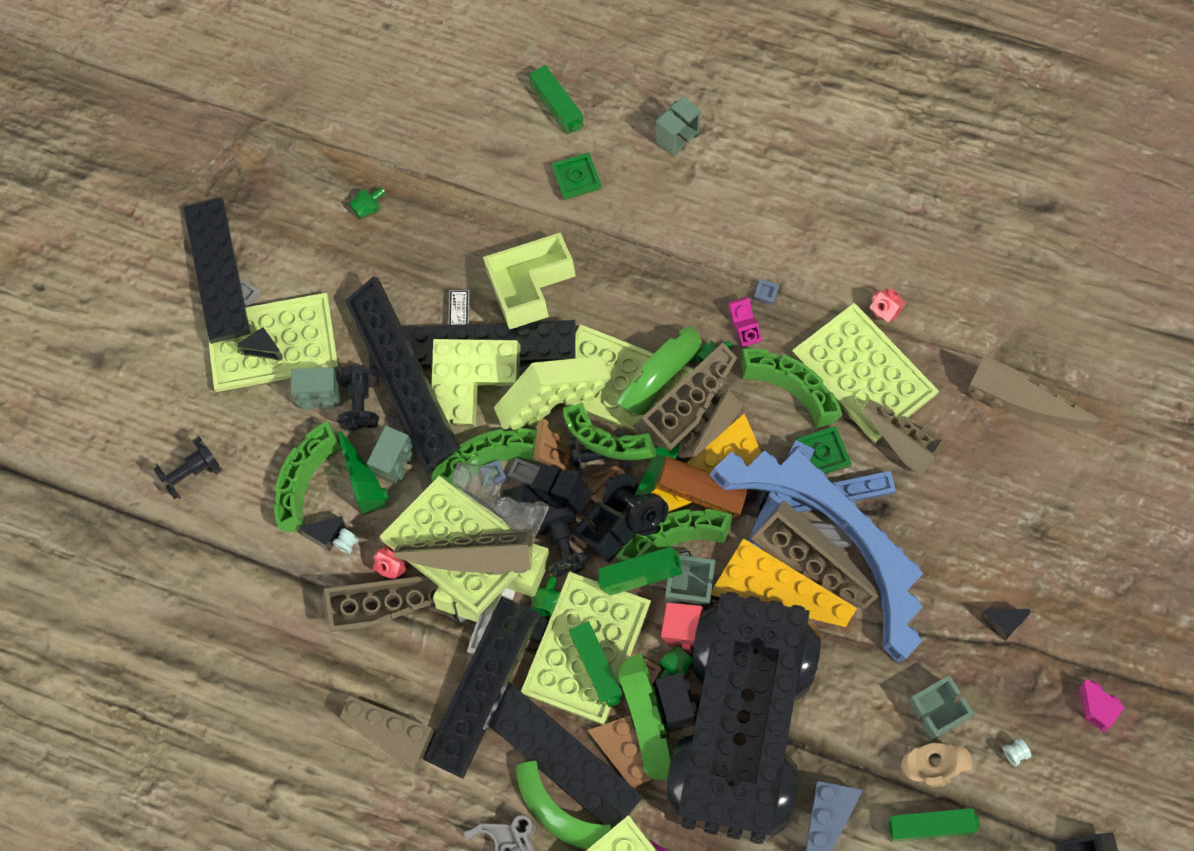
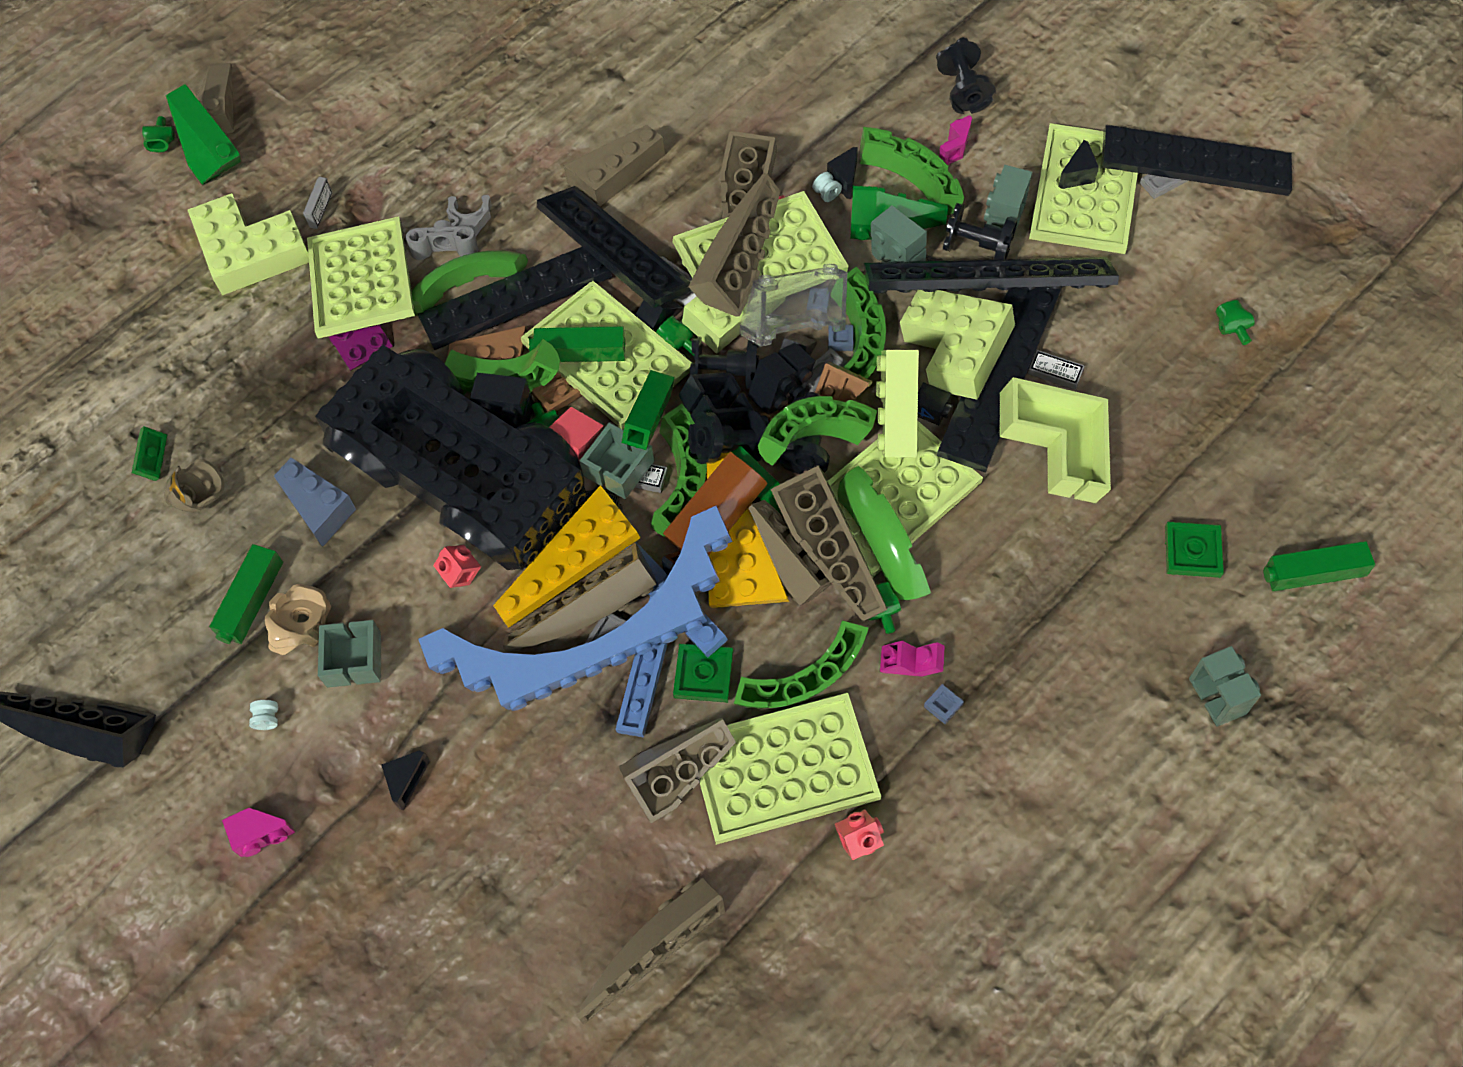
camera: 115 degrees right, 5 degrees down
none -> coral brick [433,545,481,588]
none -> dark pink slope [939,115,972,165]

